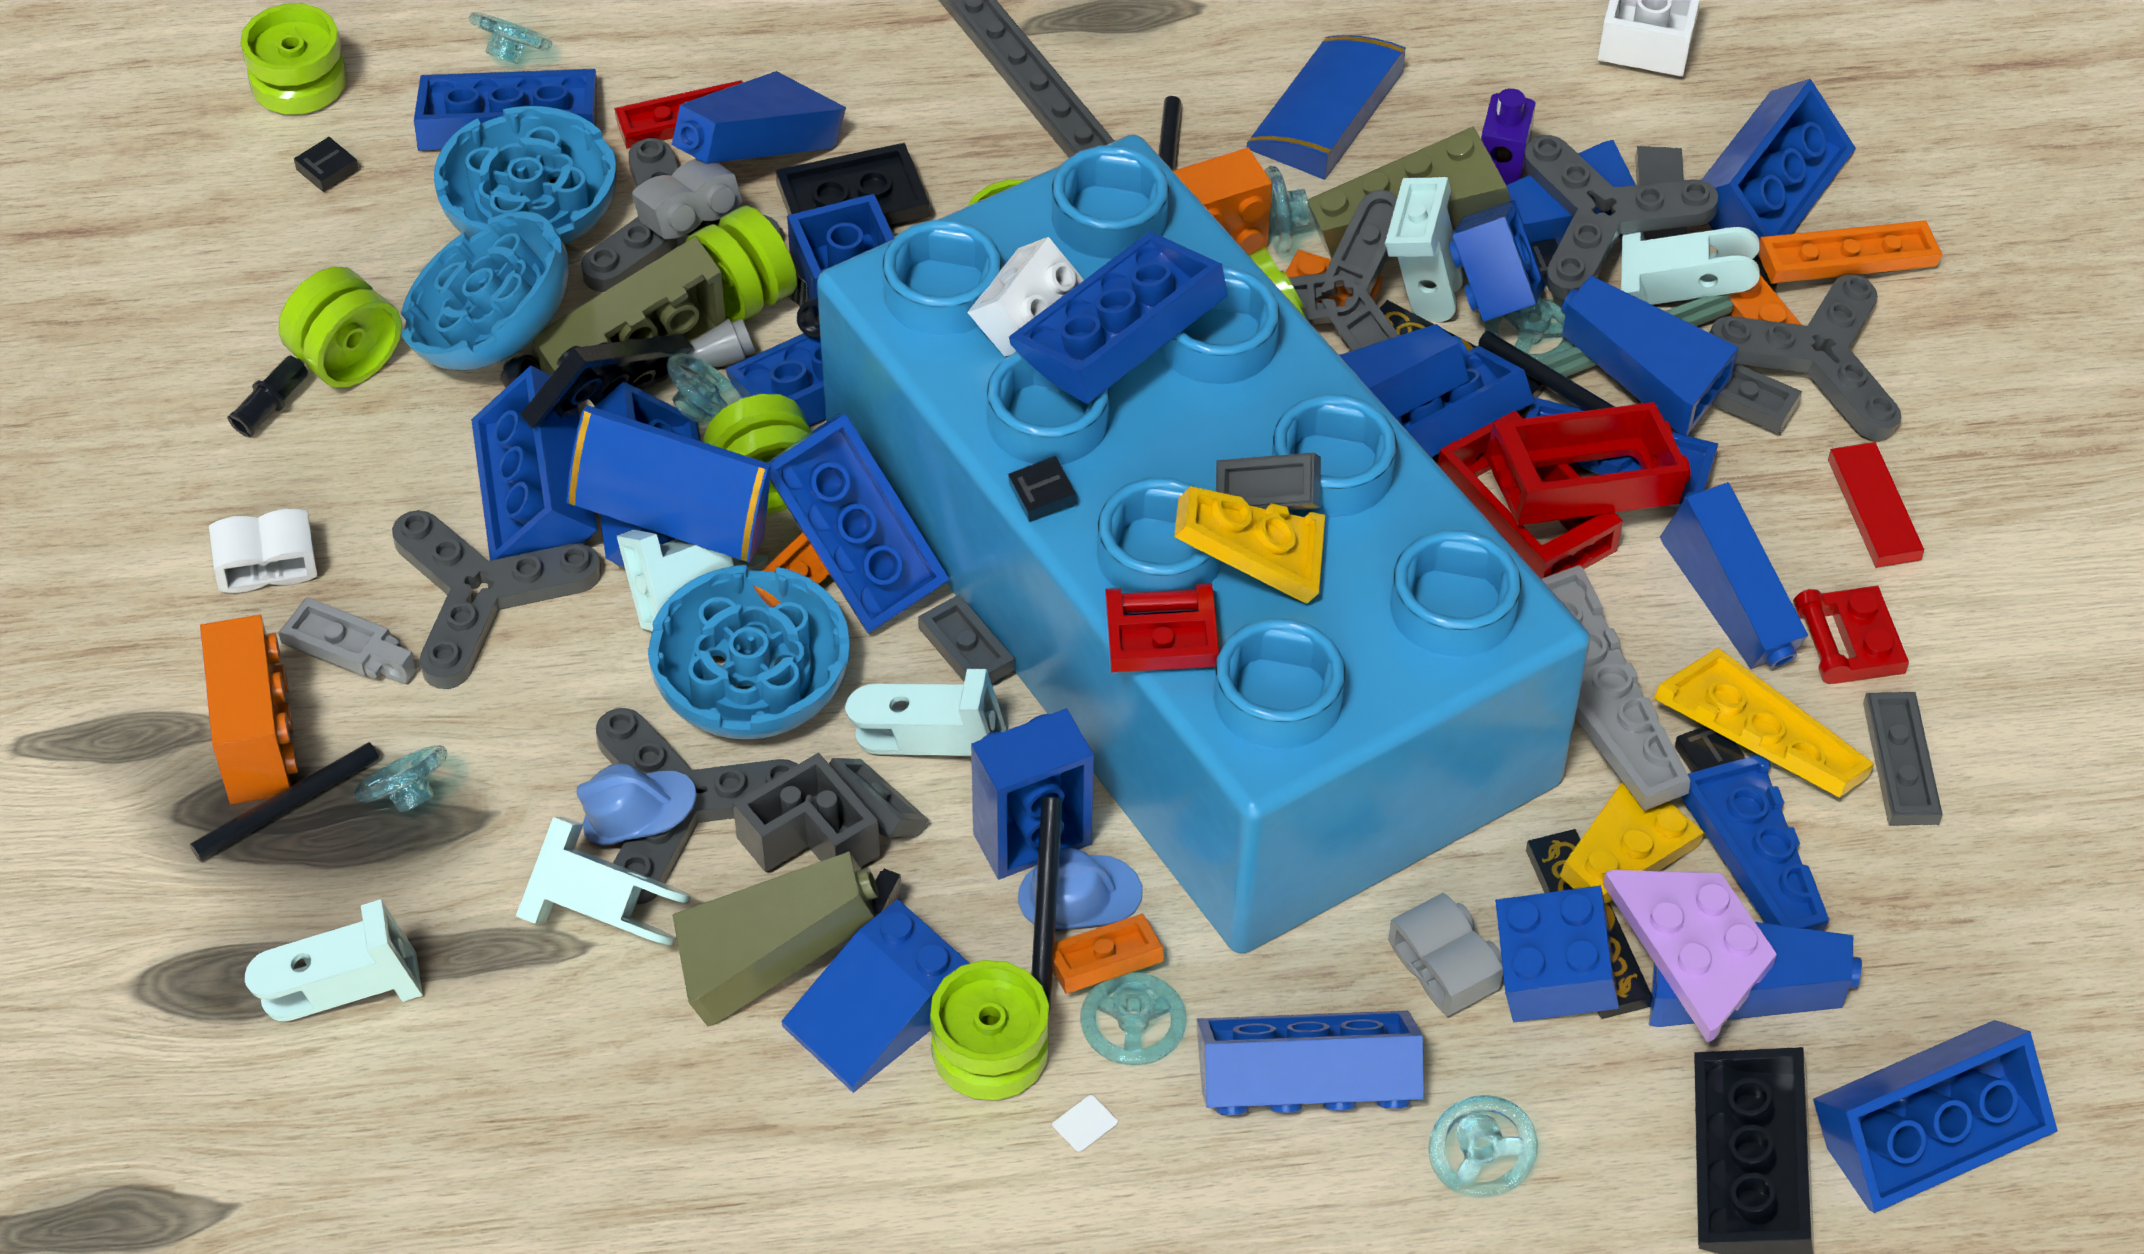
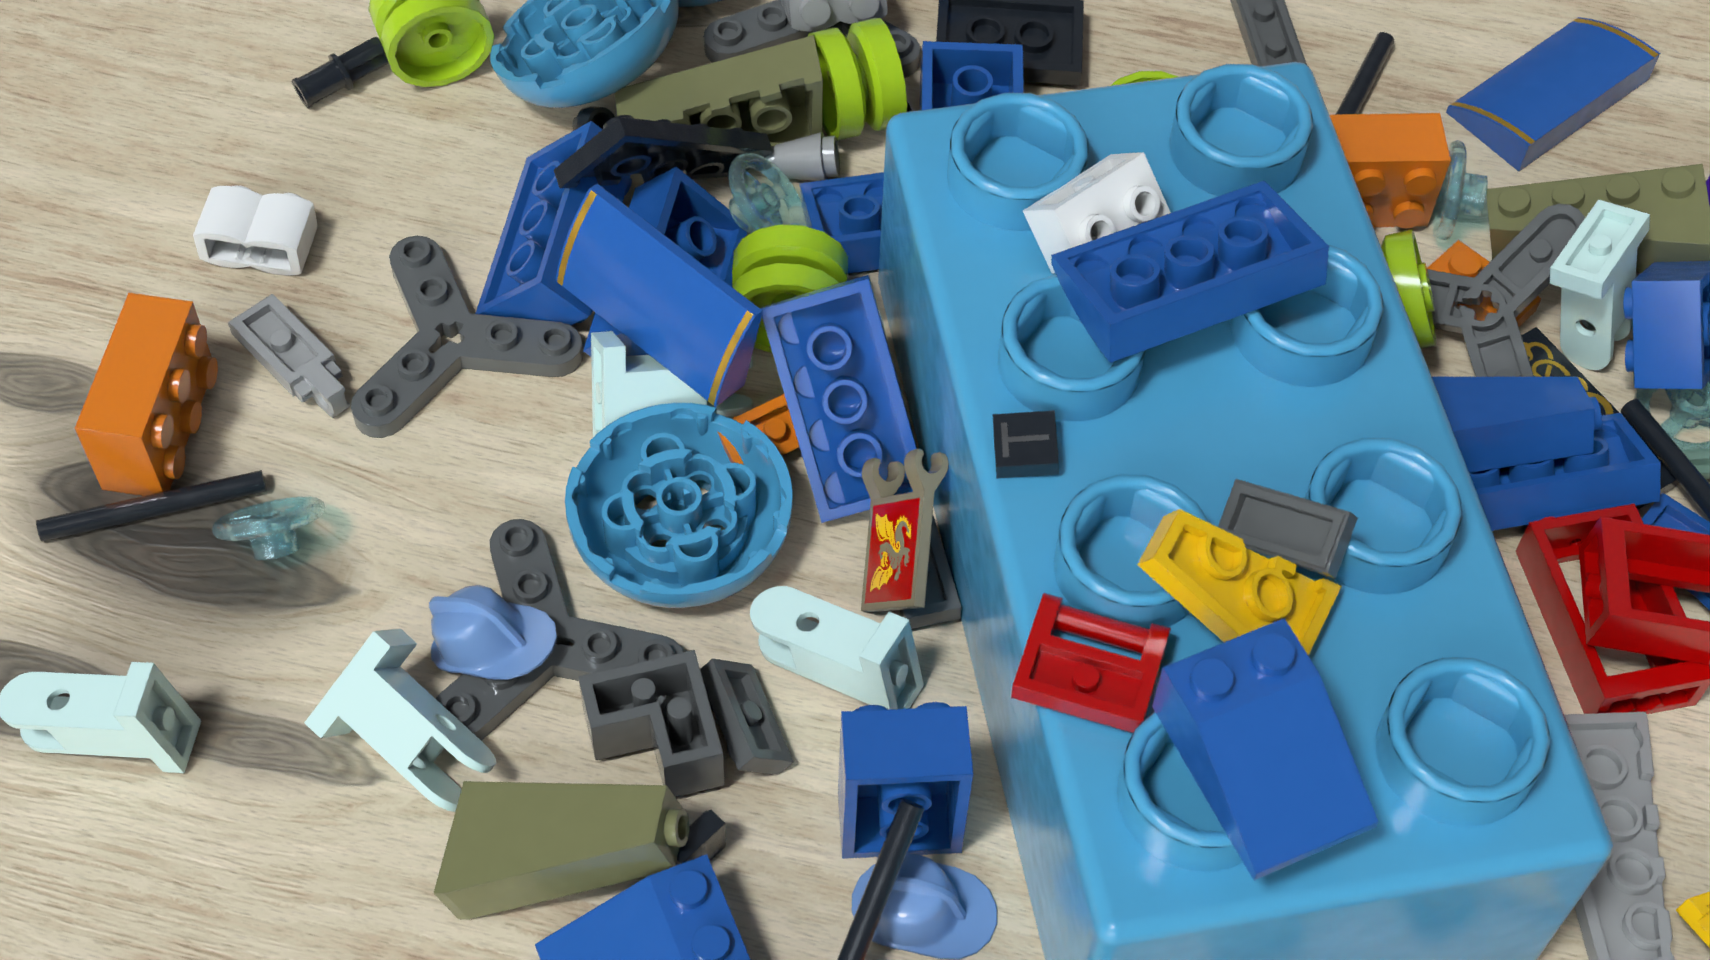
camera: 20 degrees right, 5 degrees up
none -> flag [861,449,949,612]
none -> blue slope [1152,618,1379,880]

